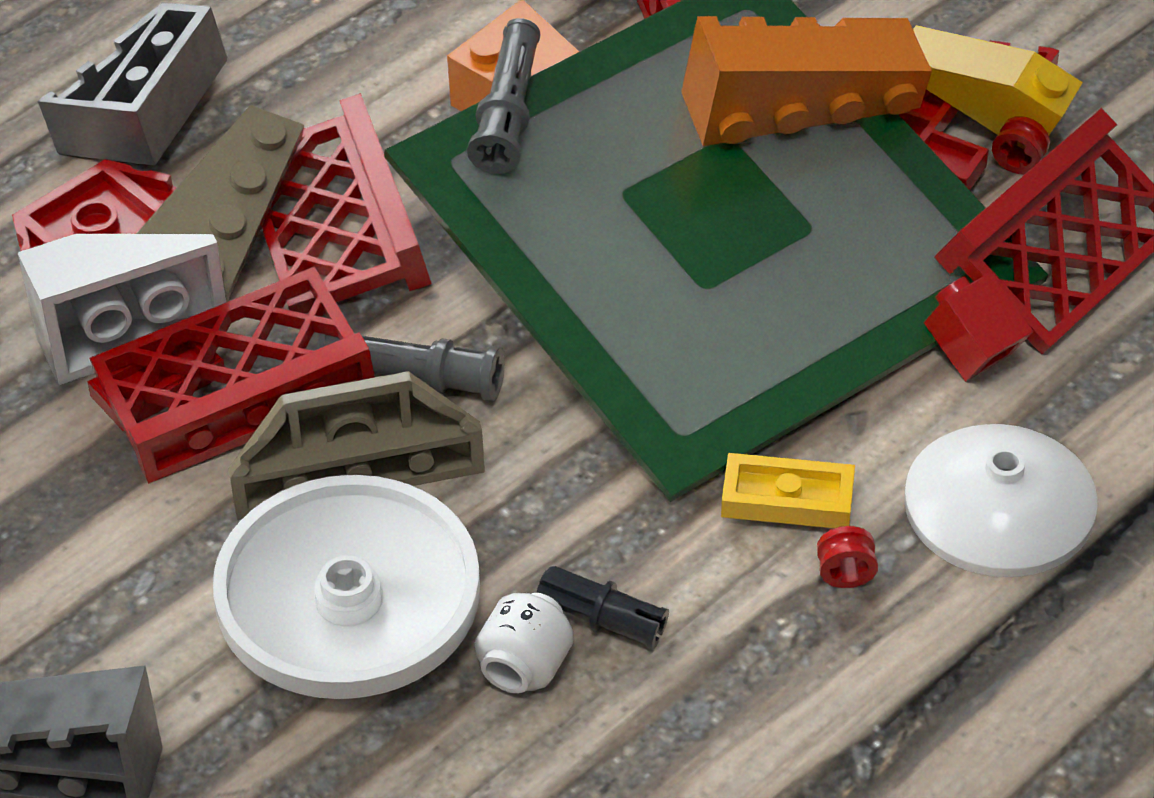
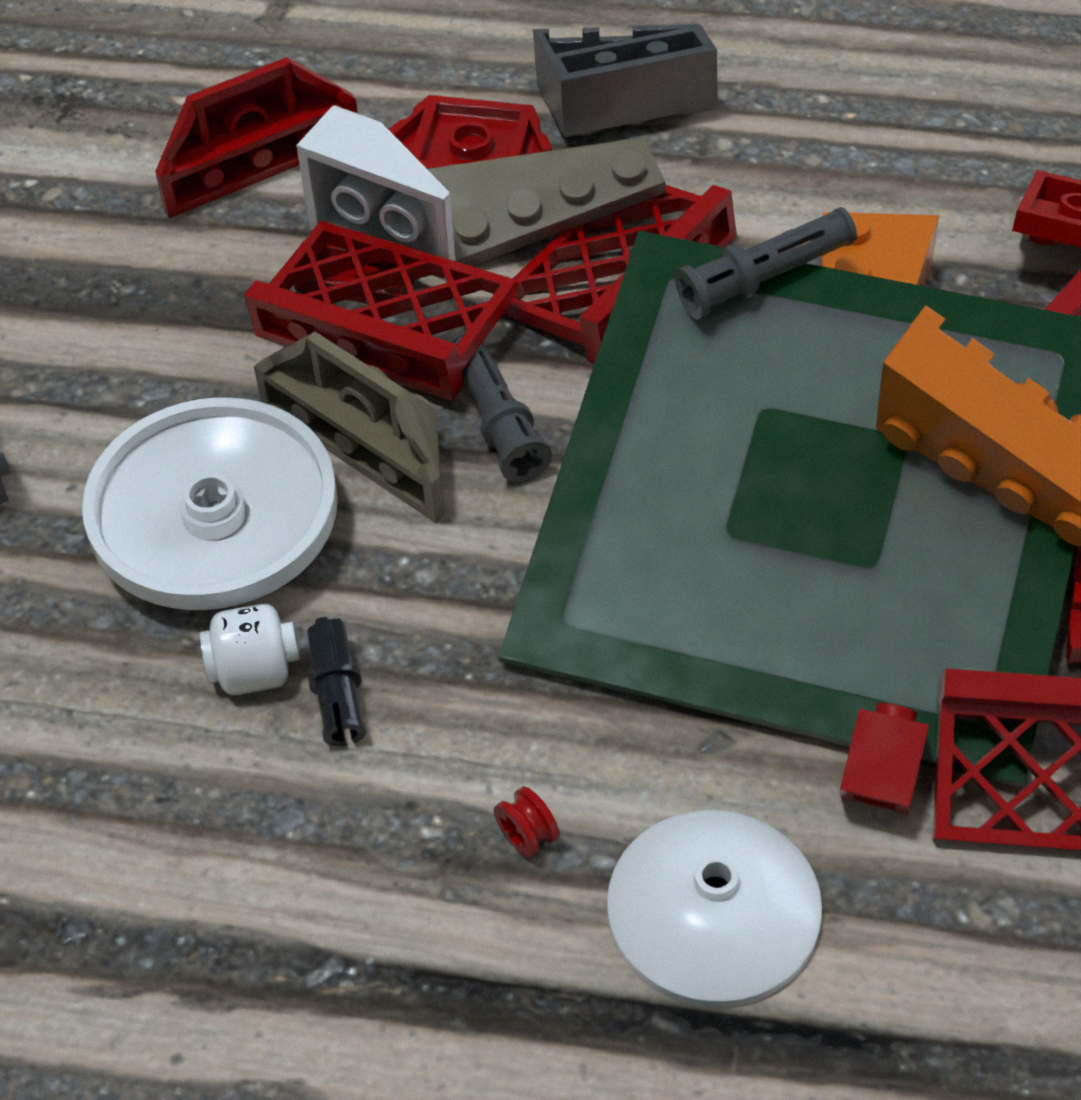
camera: 55 degrees right, 5 degrees up
yellow plate [721,453,855,528] -> none

